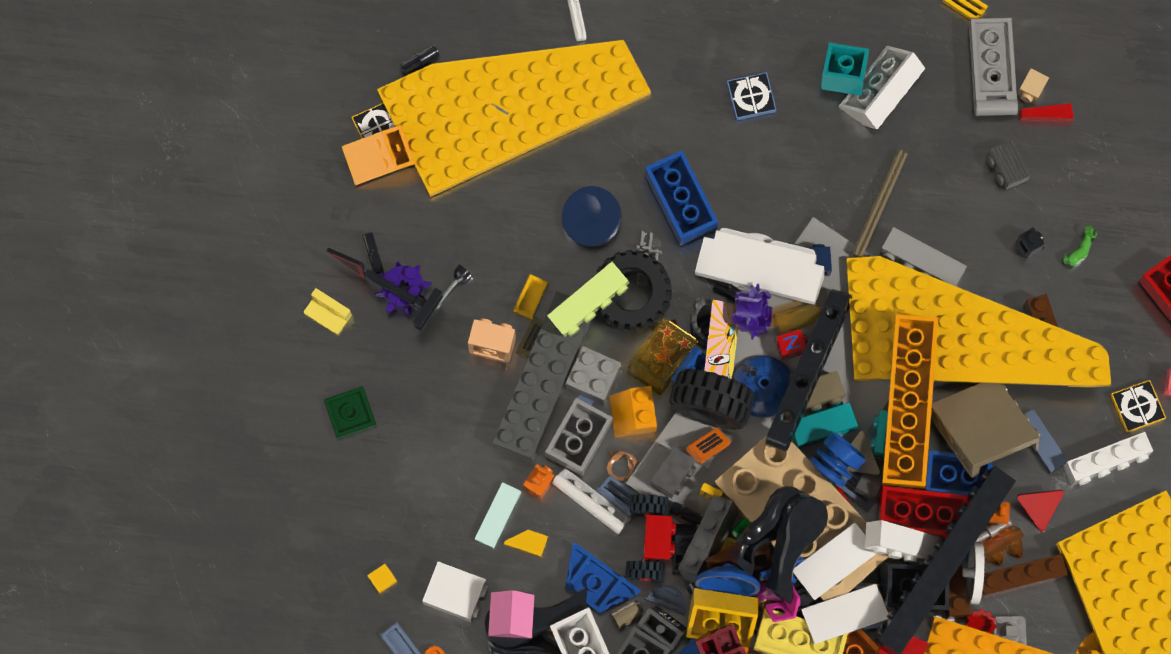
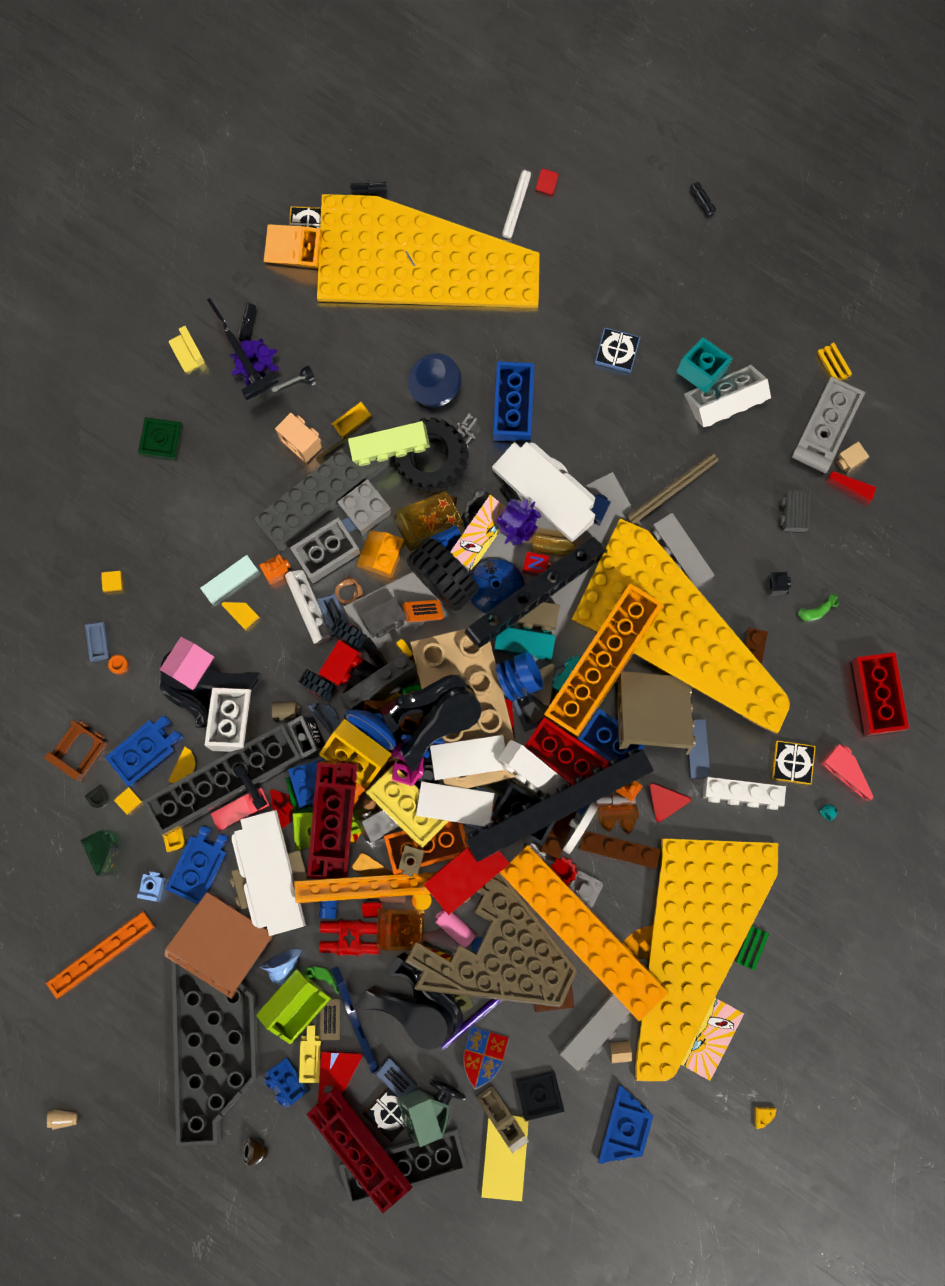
camera: 30 degrees right, 5 degrees up
white brick [422,562,489,622] -> none
blue wing [565,542,641,614] -> none

